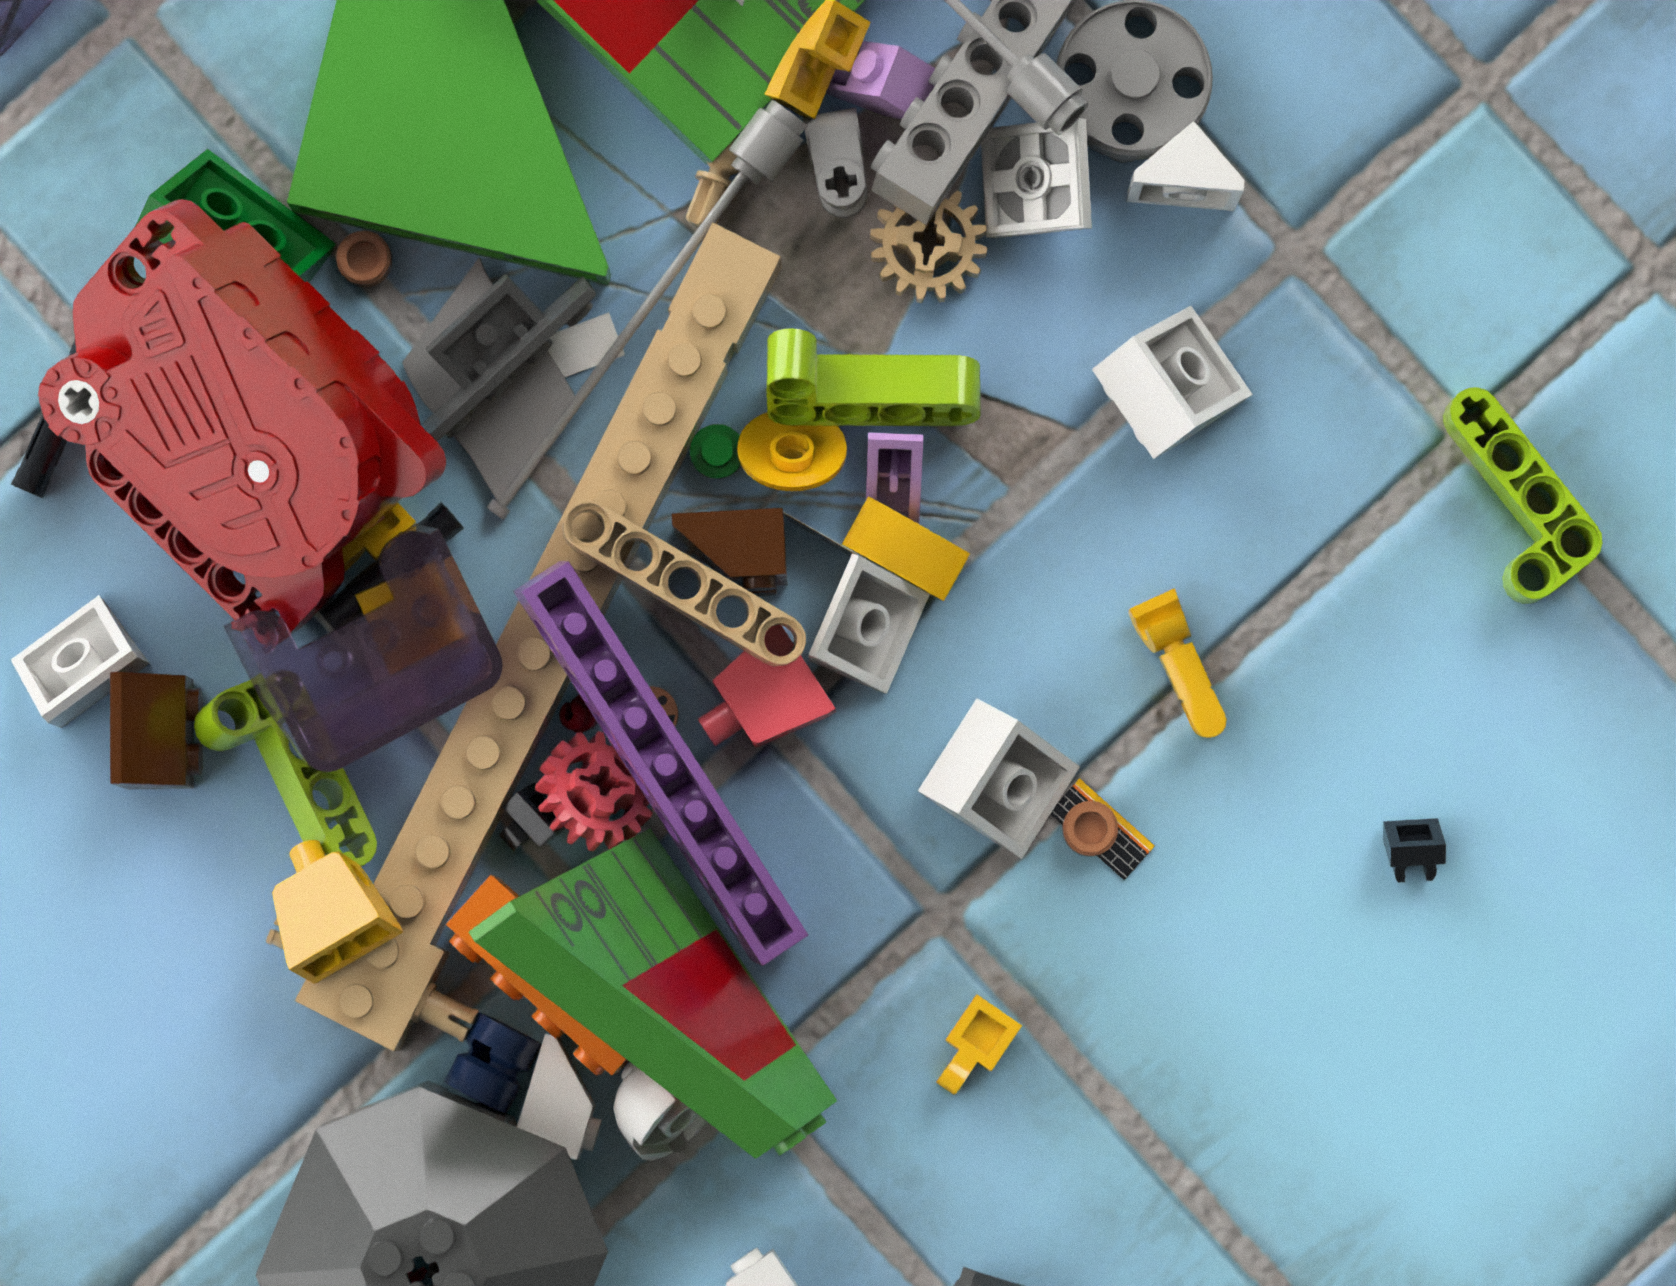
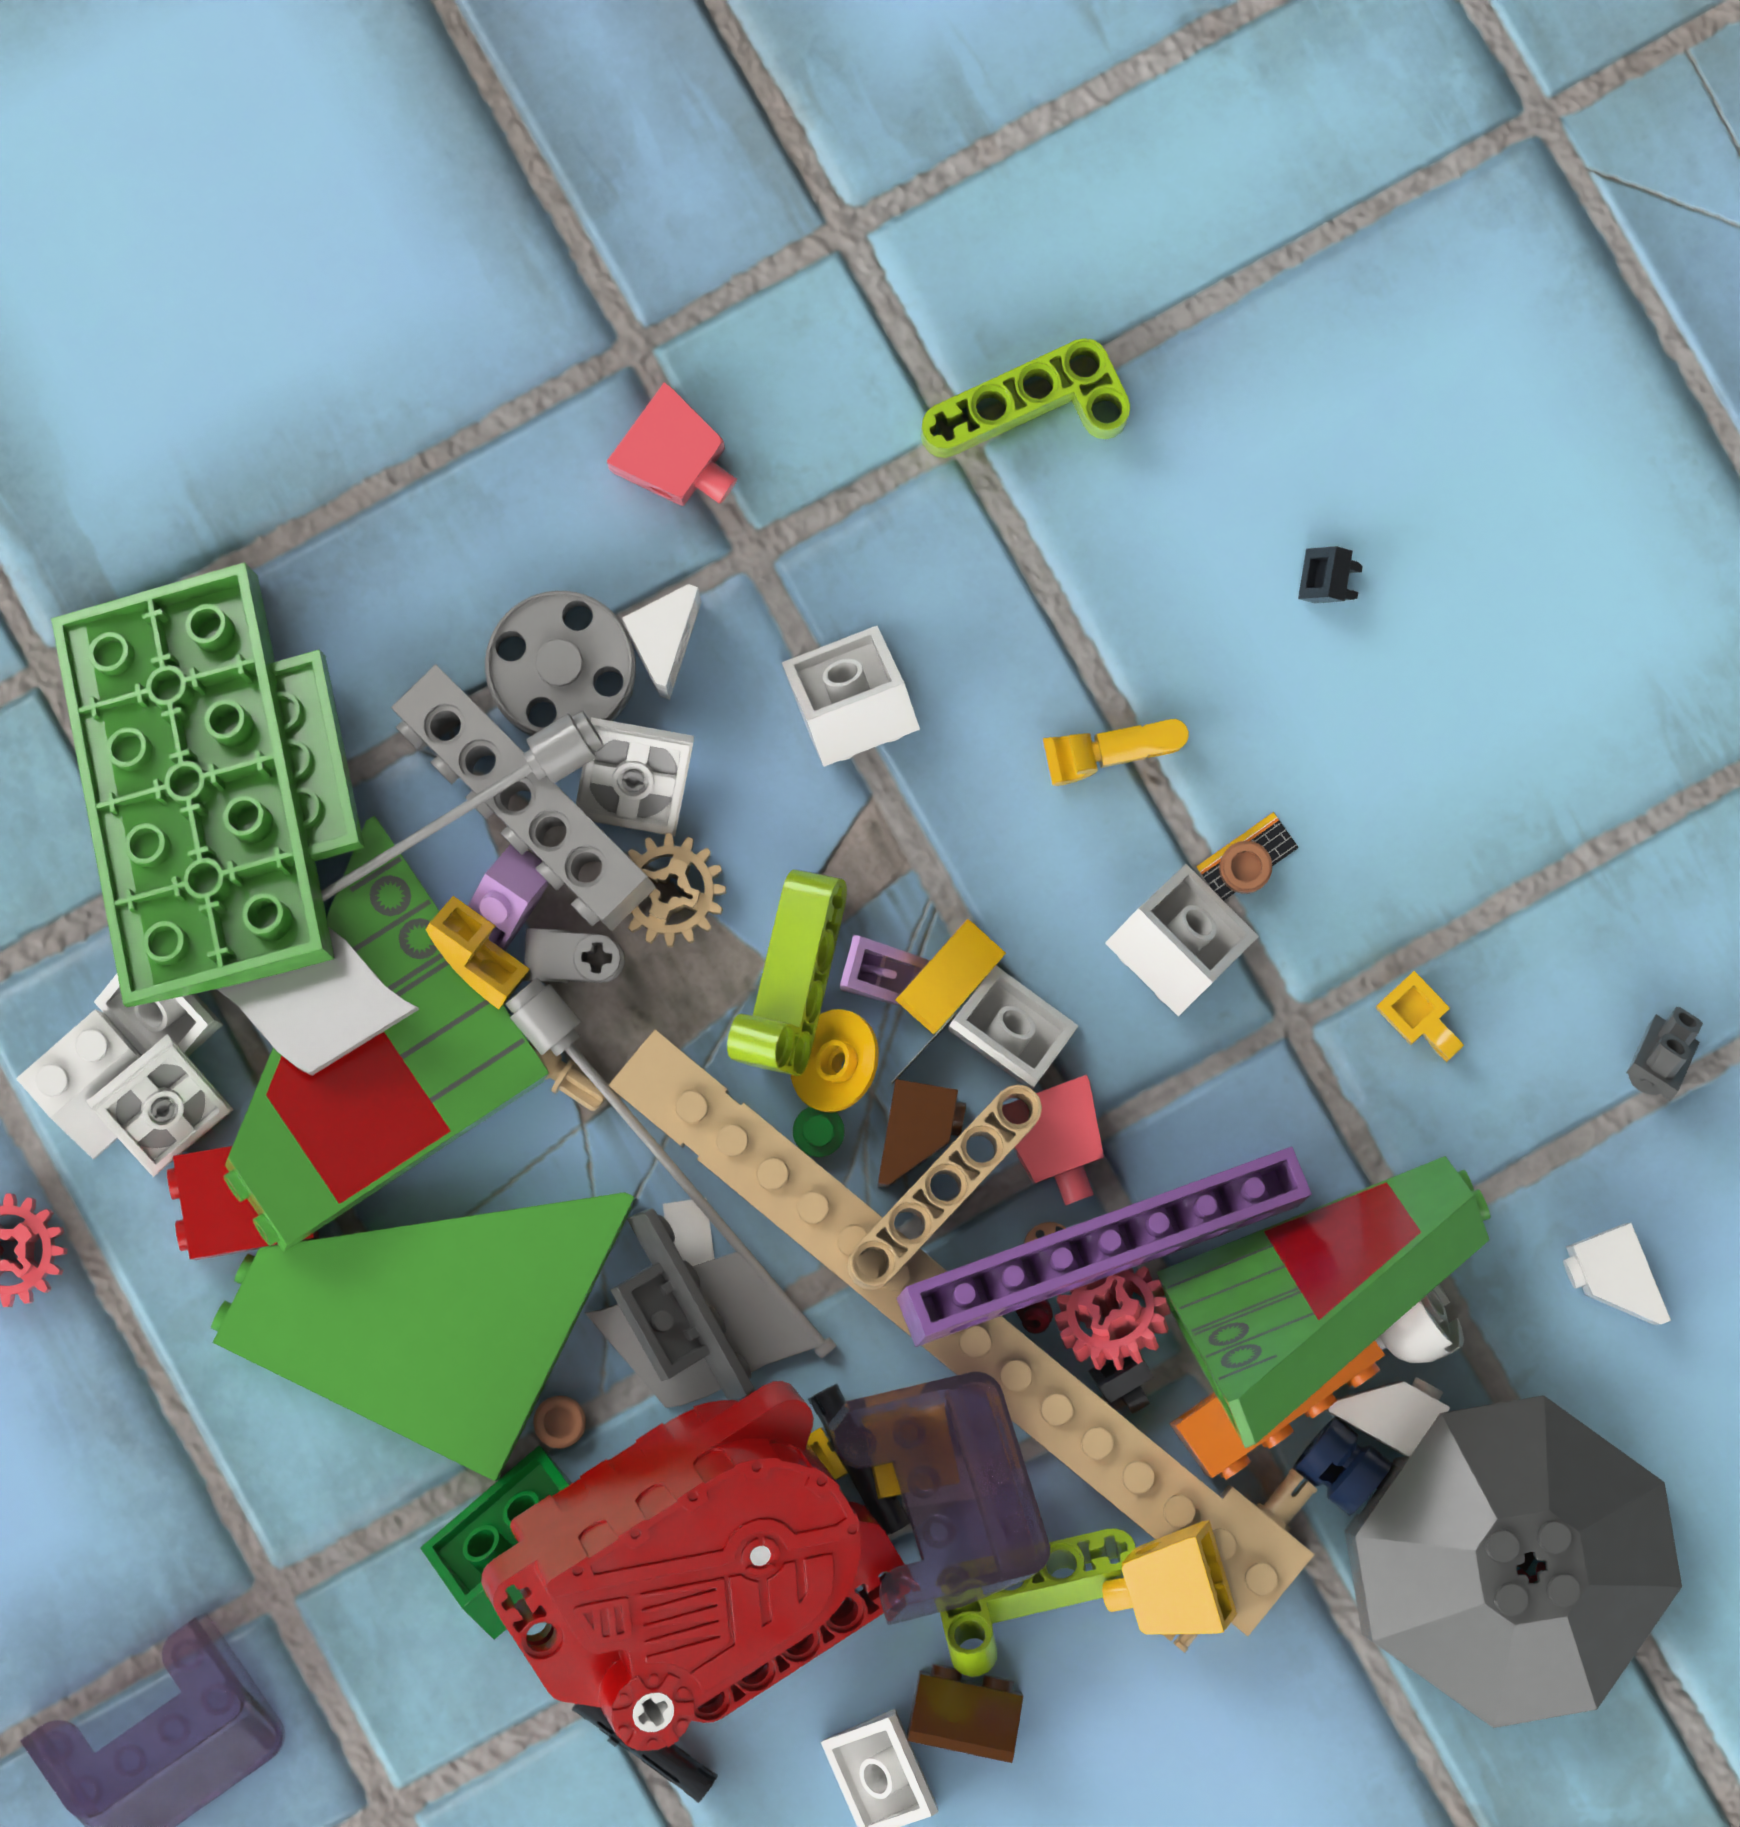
camera: 80 degrees left, 0 degrees up
none -> coral torso [607,382,737,506]

